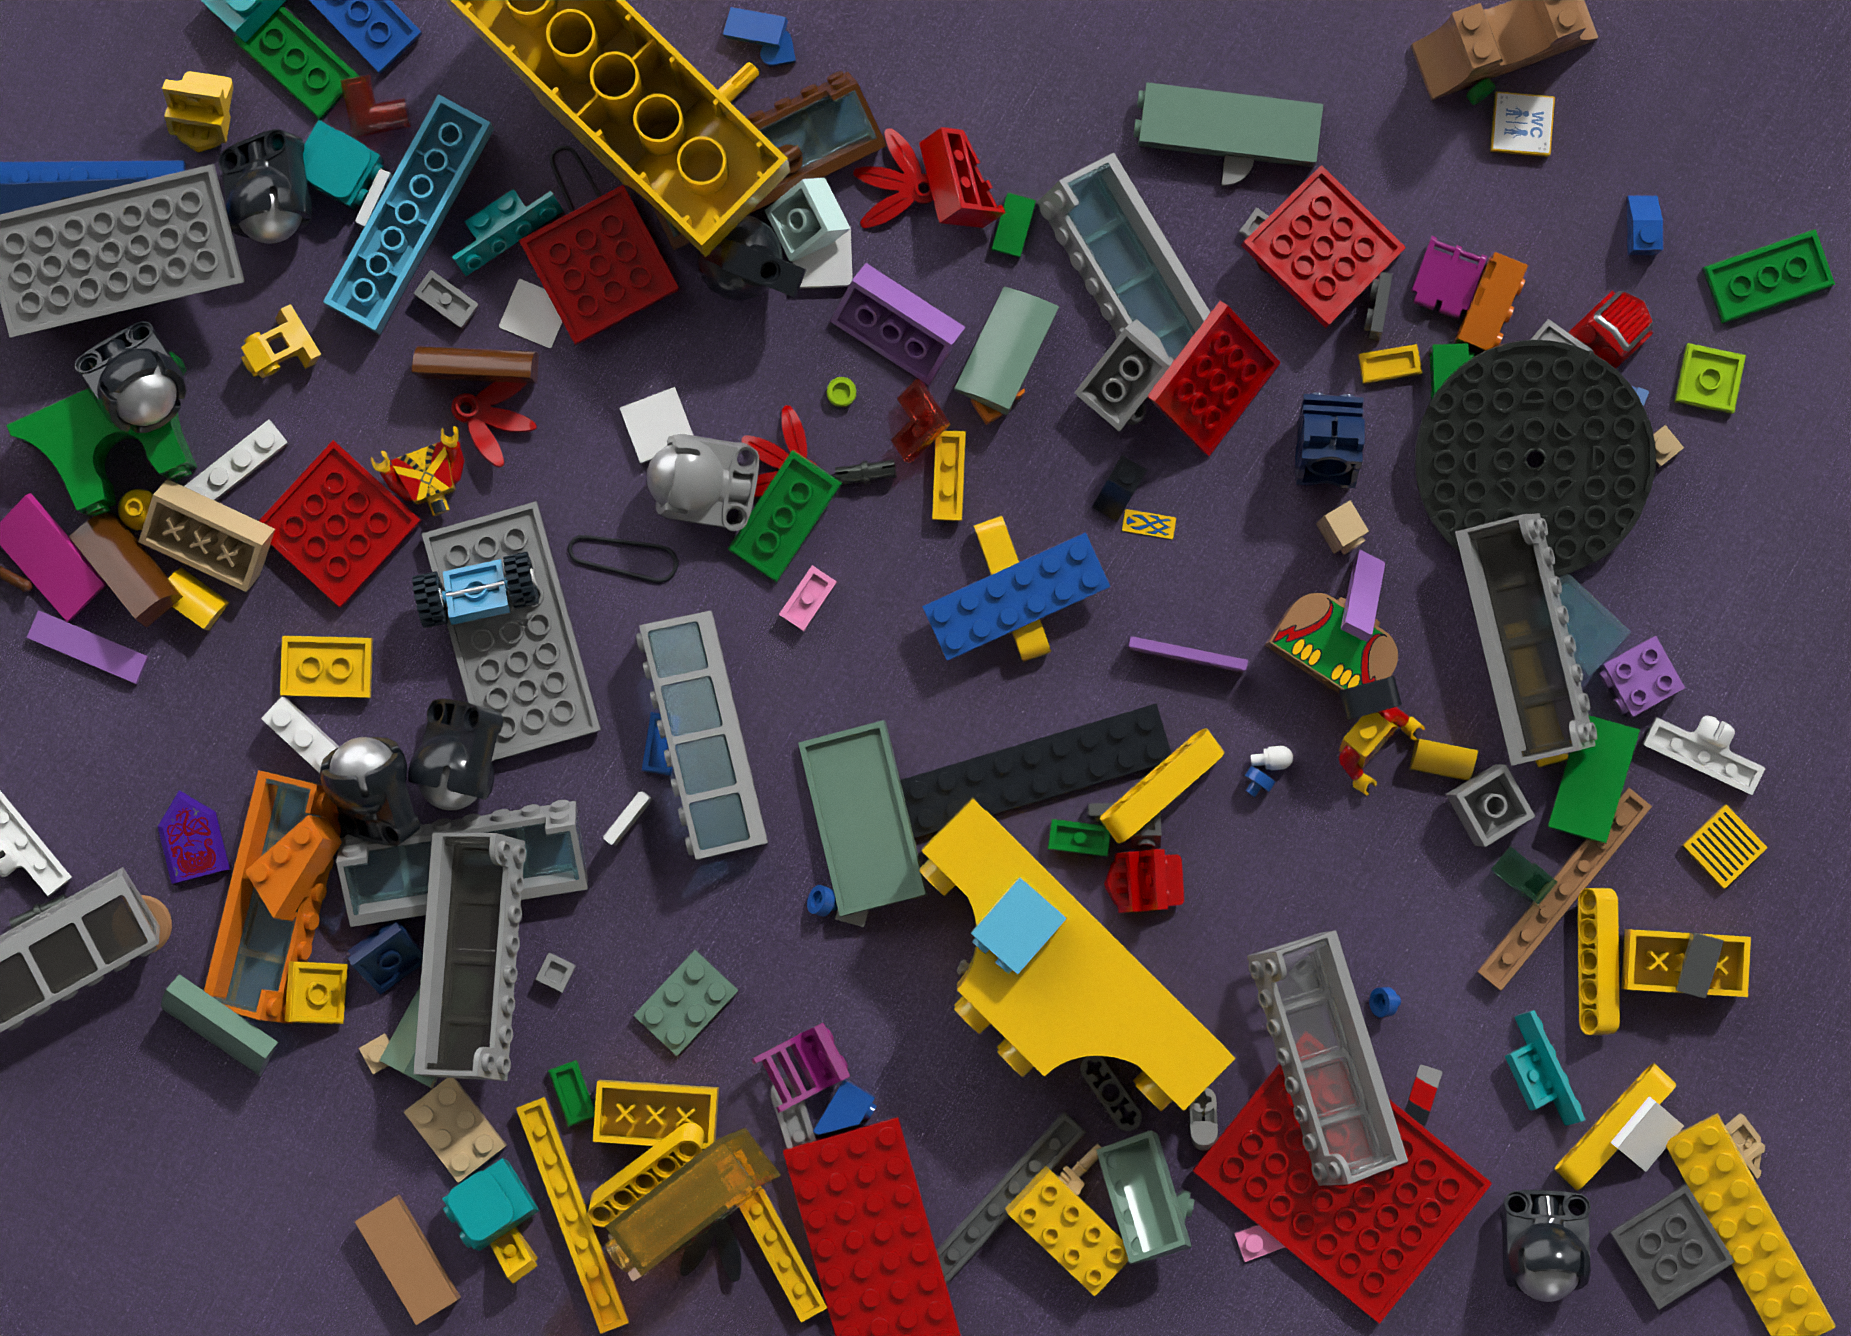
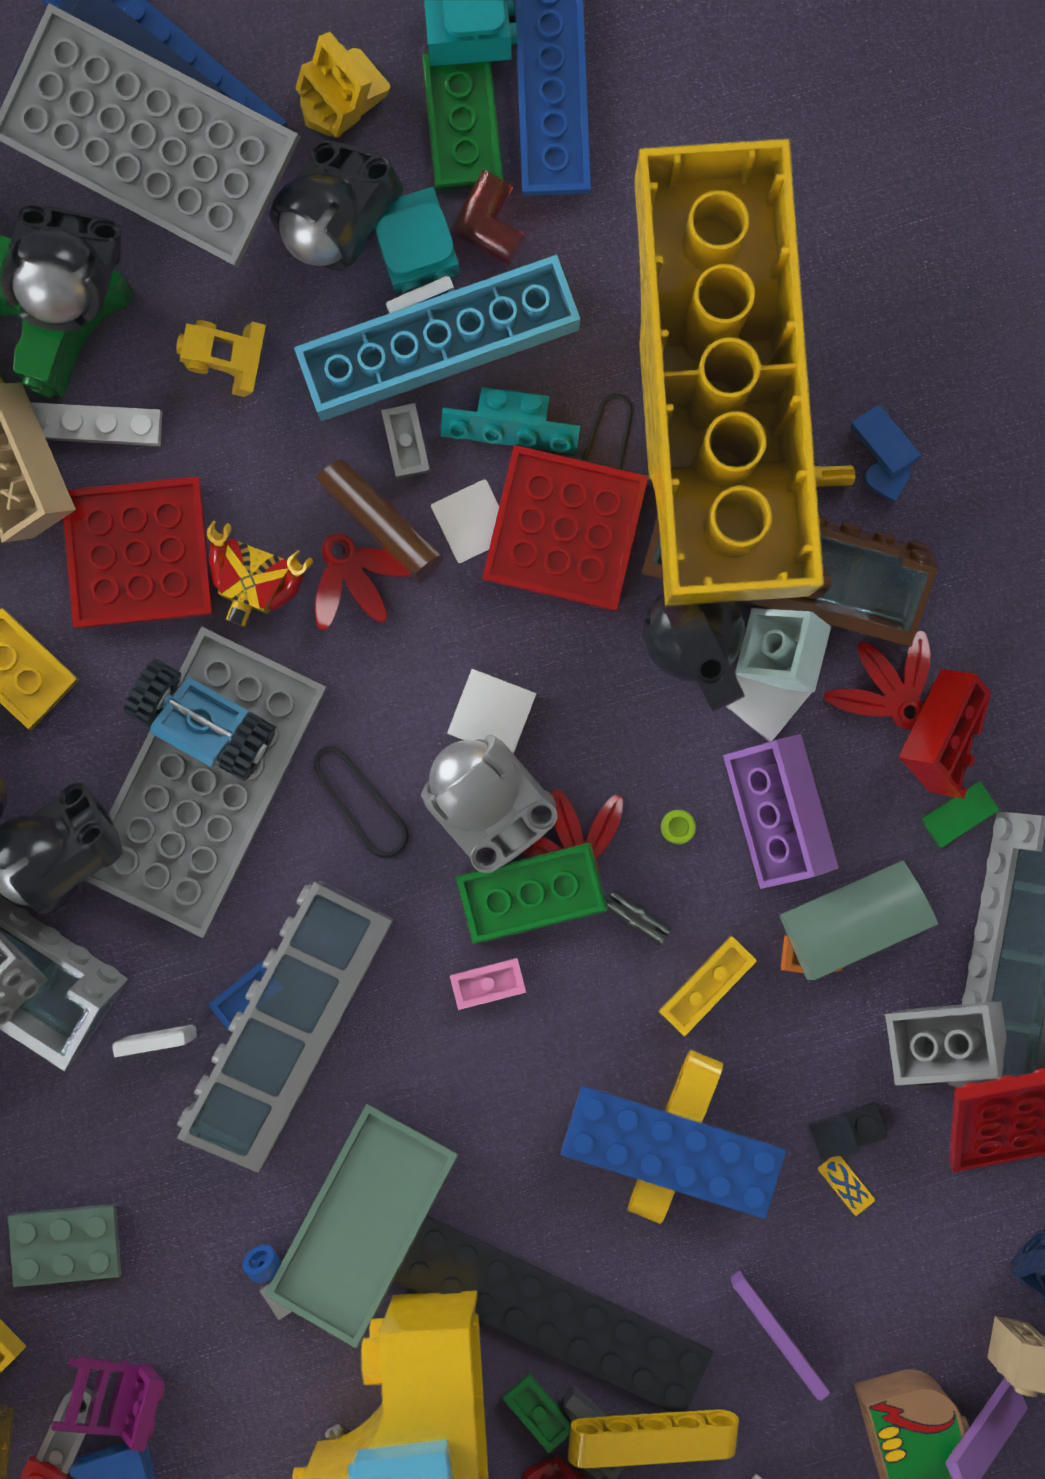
camera: 40 degrees right, 0 degrees up
clear red brick [891,379,951,463] -> none

